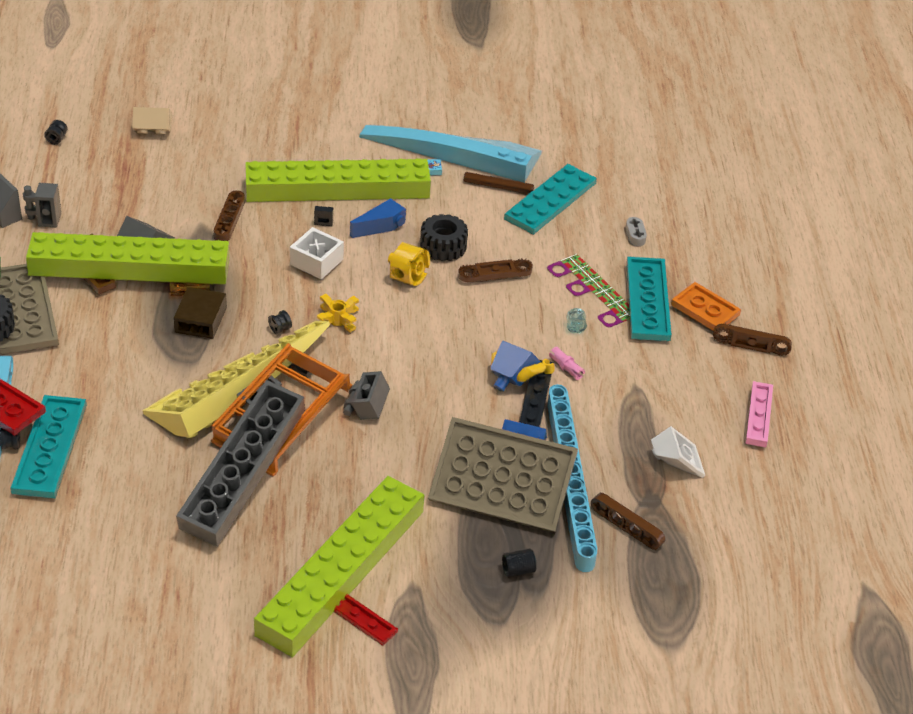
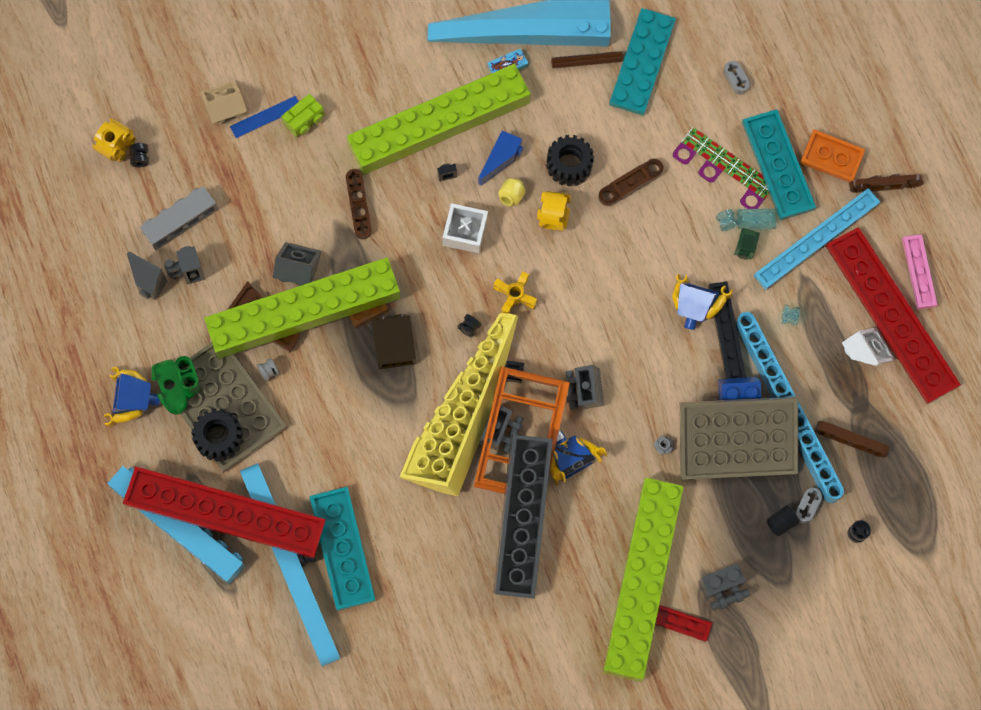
camera: 20 degrees left, 30 degrees up
bright pink pin [549,347,585,380] -> none
none -> yellow brick [92,118,136,162]
none -> light grey brick [140,186,218,251]
none -> blue sticker [230,96,299,138]
none -> light grey wheel [257,358,280,382]
none -> lime brick [281,94,325,137]
none -> light yellow head [498,178,526,206]
none -> torso [550,431,608,486]
none -> light grey plate [654,436,673,455]
none -> dark grey brick [698,563,750,610]
none -> clear green brick [734,228,760,260]
none -> clear light blue plate [737,209,776,229]
none -> medium azure plate [754,188,880,290]
none -> clear light blue wheel [781,305,800,326]
none -> light grey beam [795,488,822,524]
none -> red plate [825,227,961,404]
none -> black wheel [847,520,871,543]

